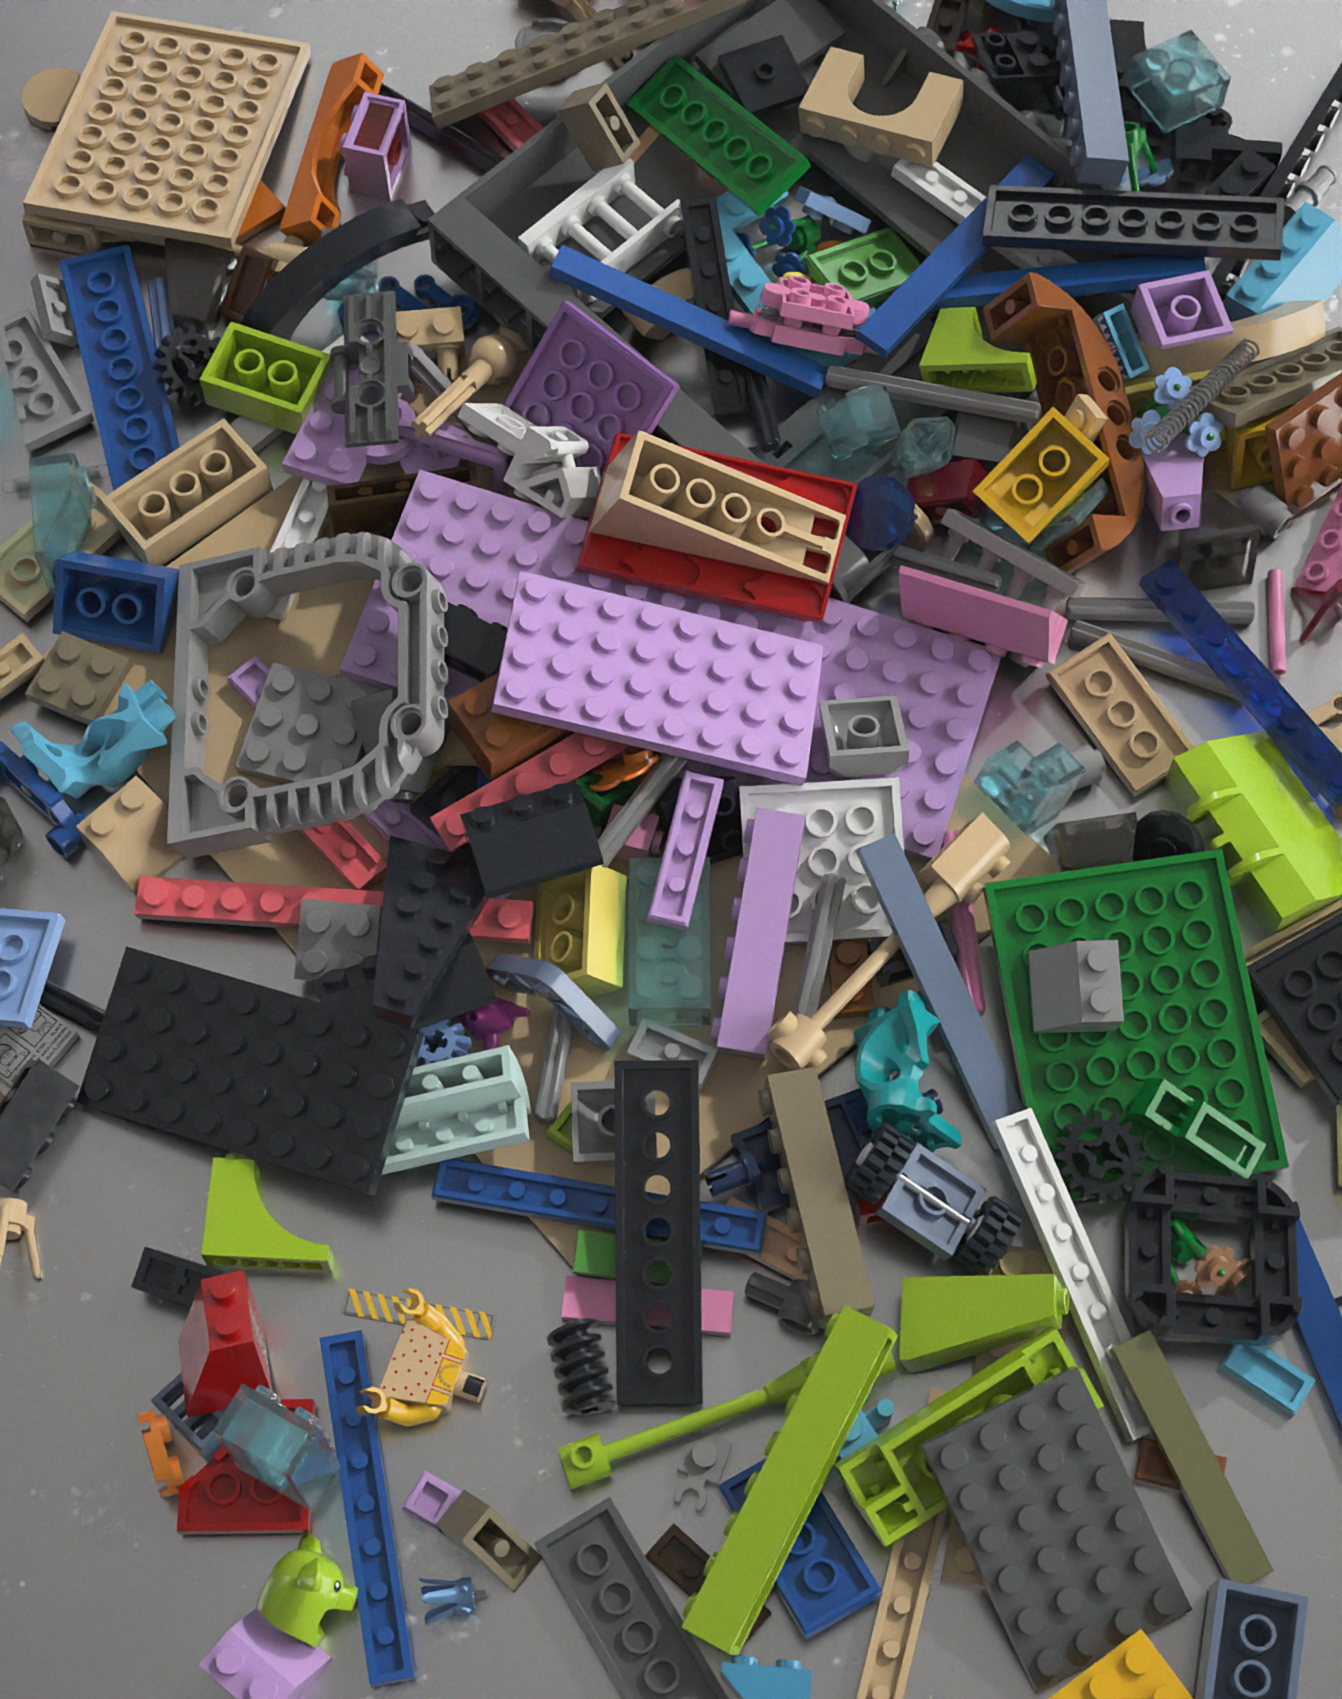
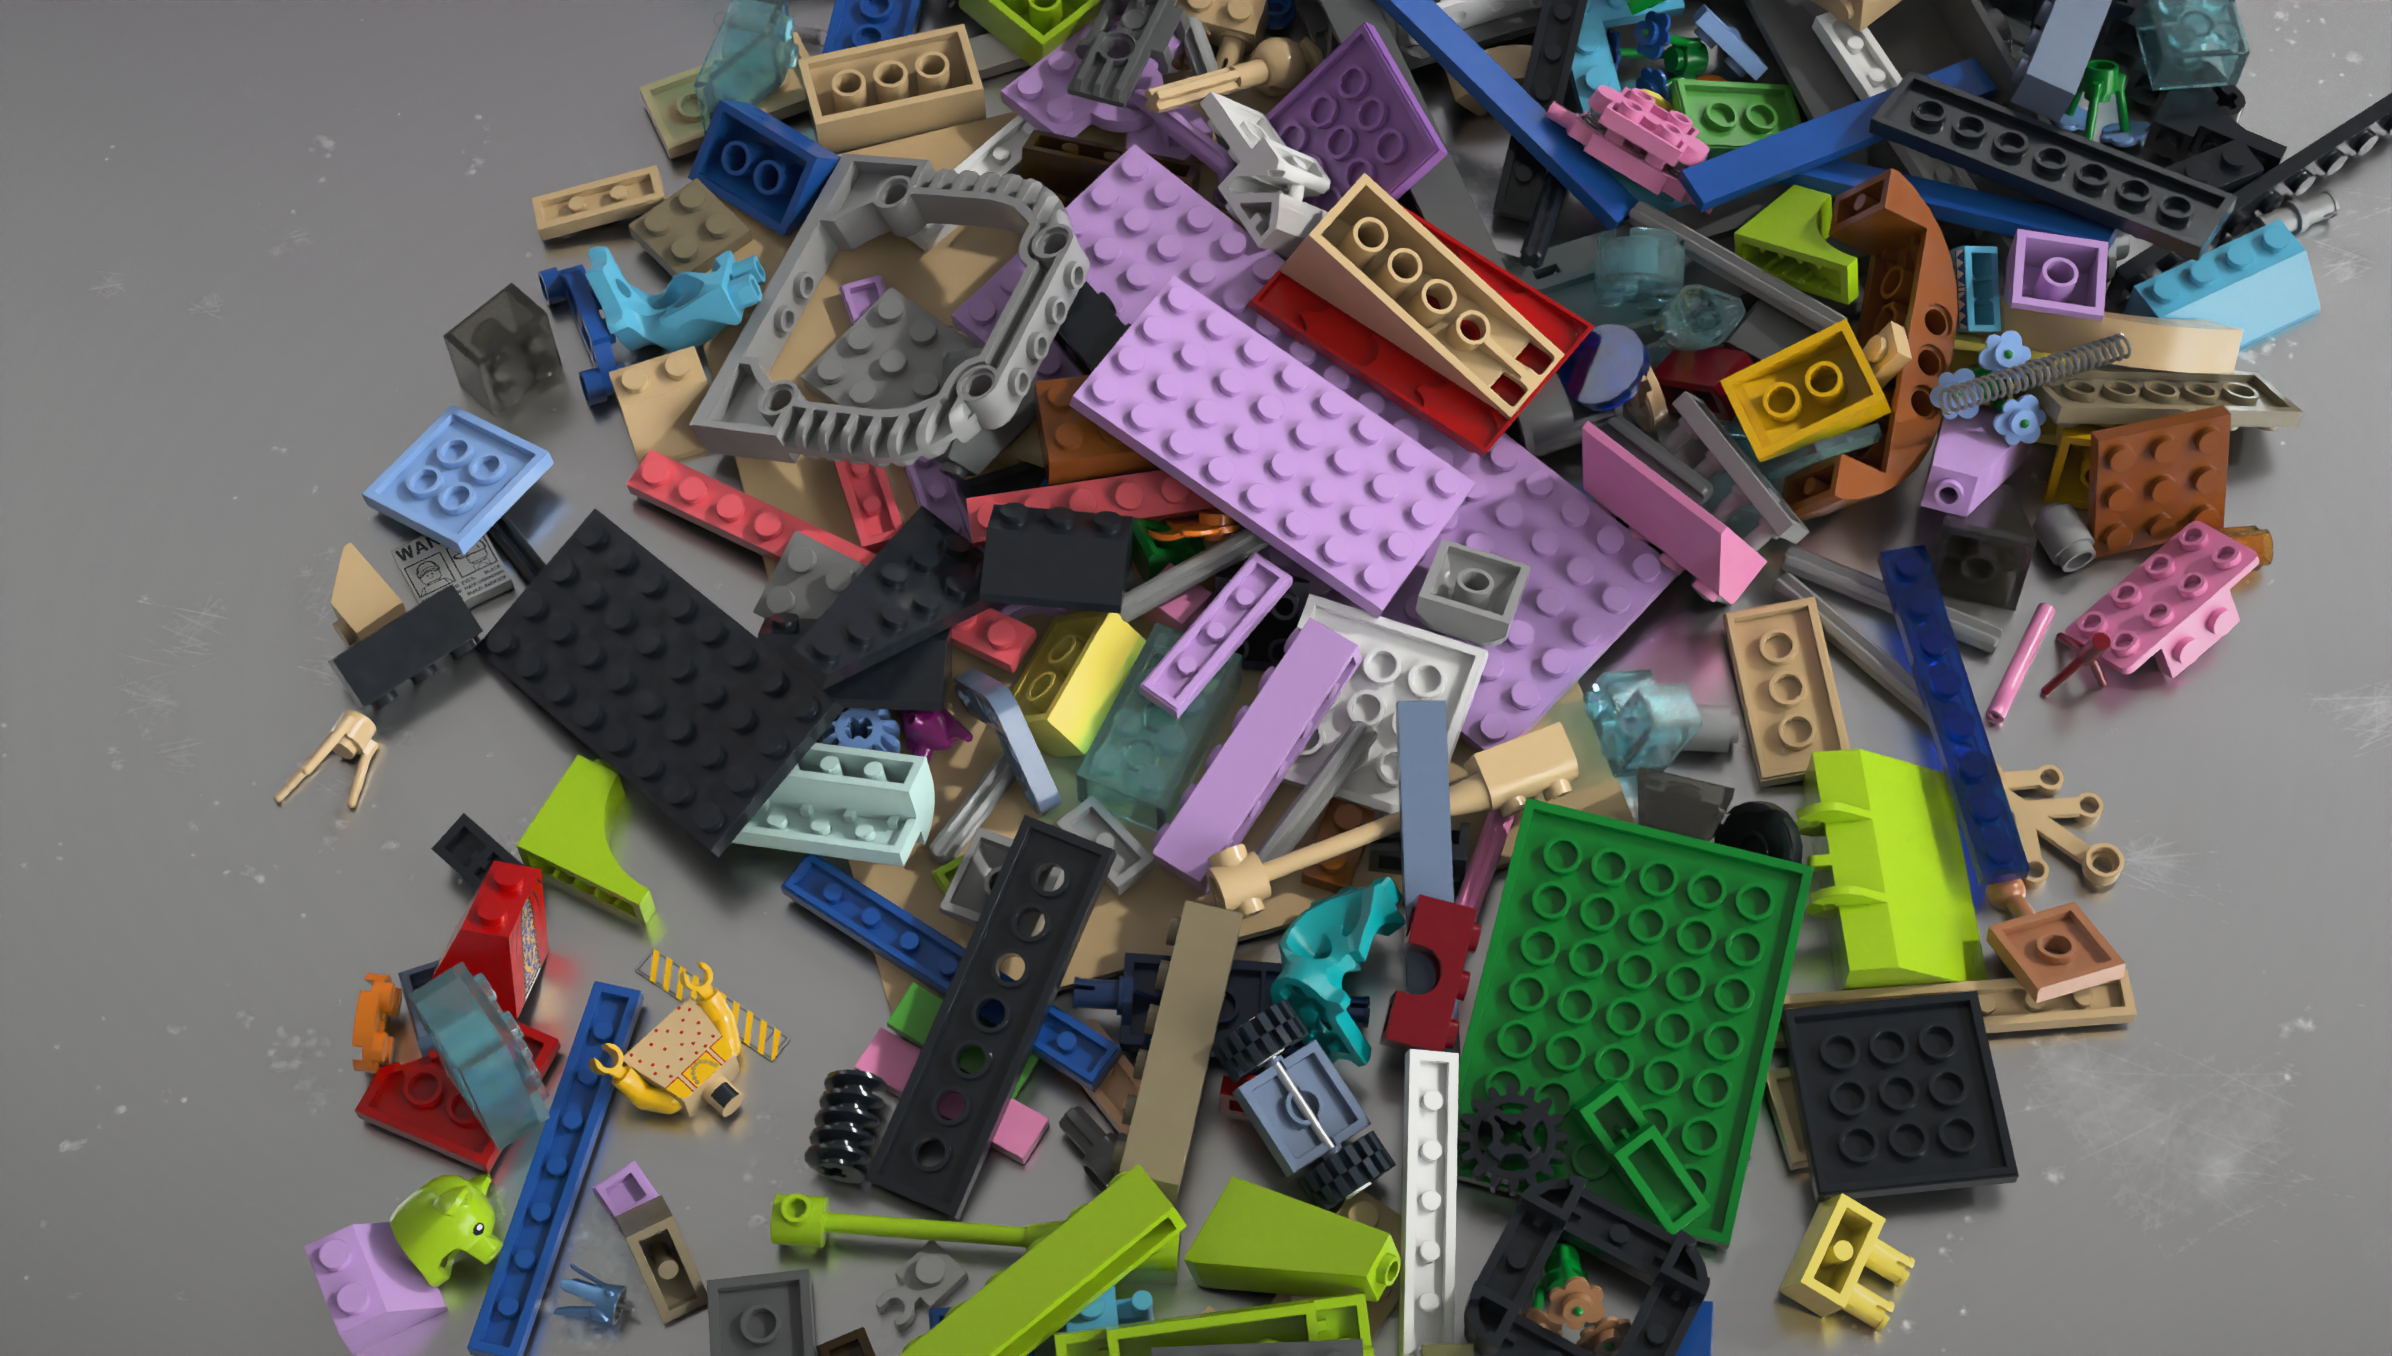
camera: 25 degrees right, 5 degrees down
light grey slope [1028,940,1124,1033] -> none
none -> dark red arch [1379,894,1482,1052]

